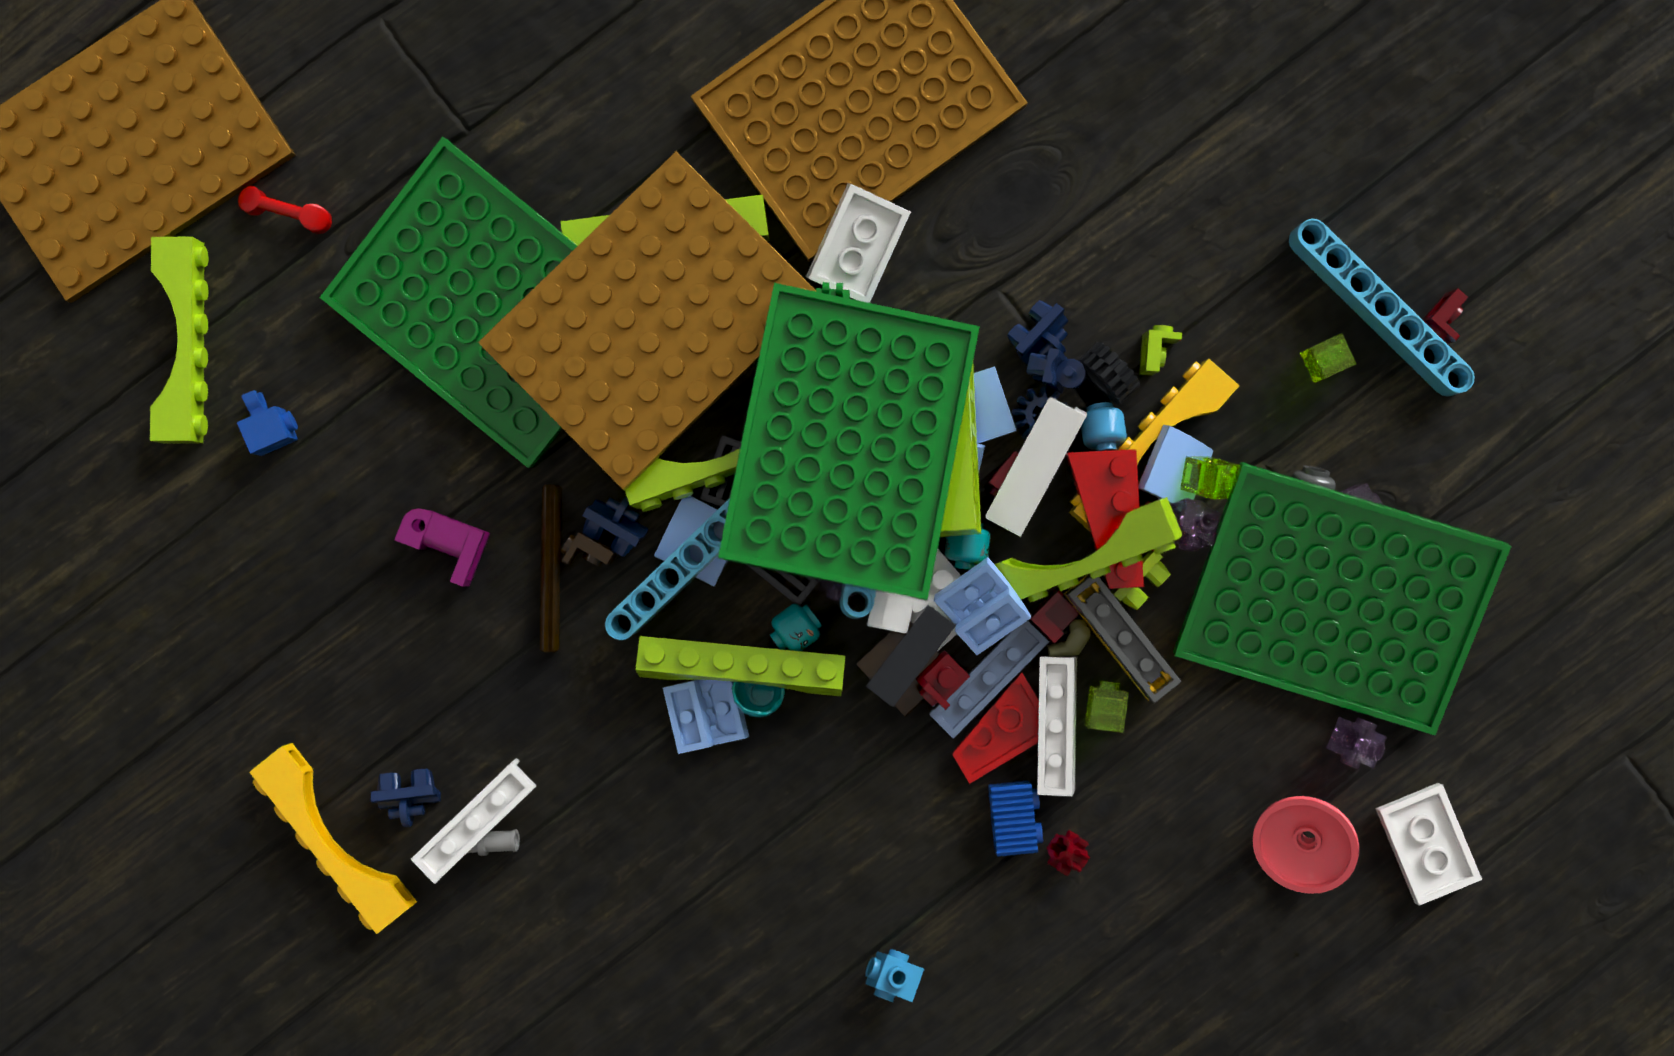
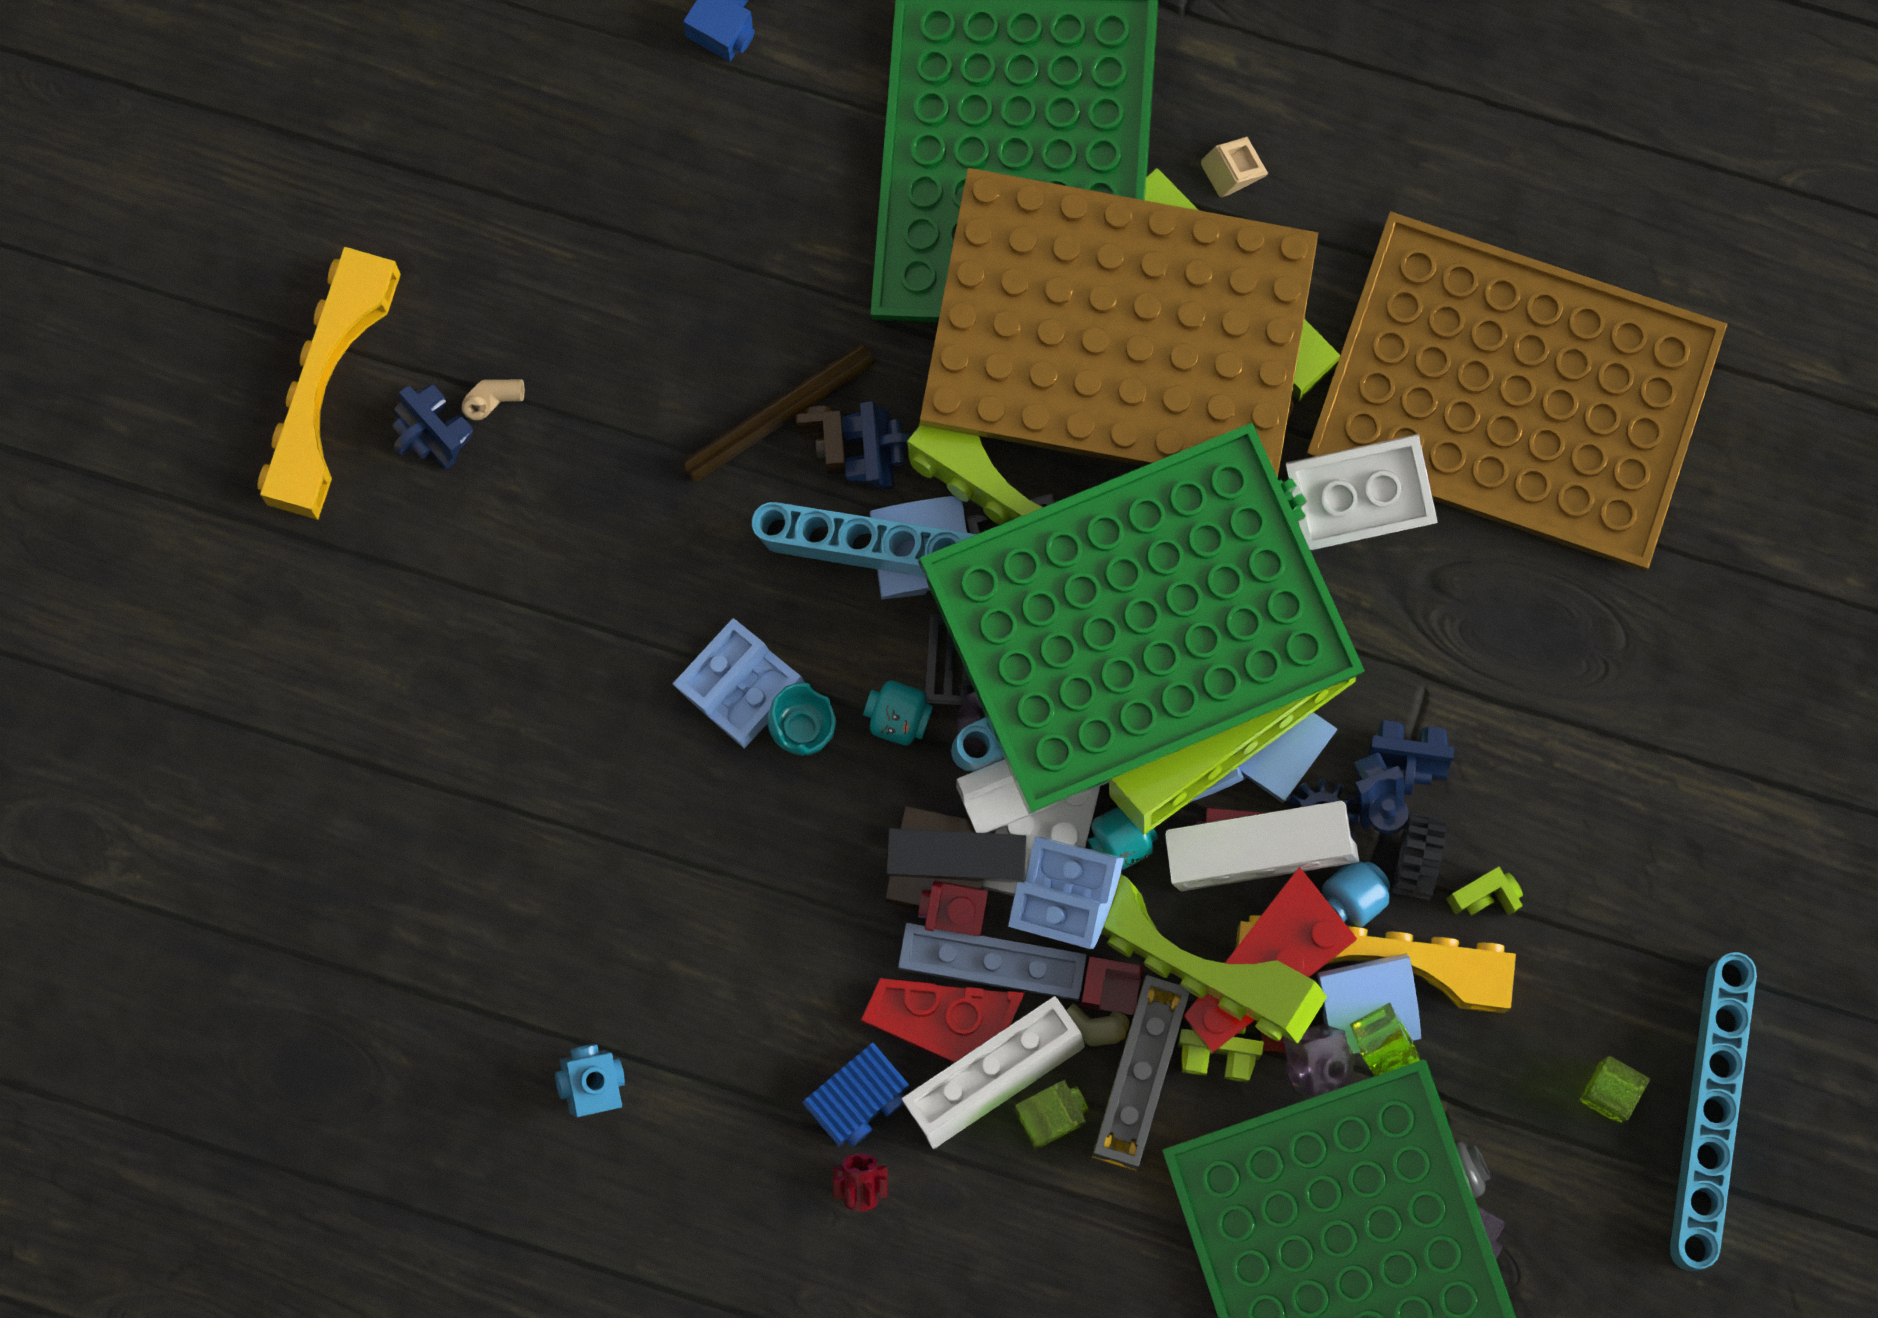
camera: 55 degrees right, 10 degrees down
magenta piece [395,508,490,587] -> none
white panel [411,758,536,884] -> none
light grey pin [467,829,520,856] -> none
lime arch [636,636,845,696] -> none
dark red bracket [1422,288,1468,344] -> none
none -> tan arm [462,379,525,421]
none -> tan slope [1201,137,1268,197]

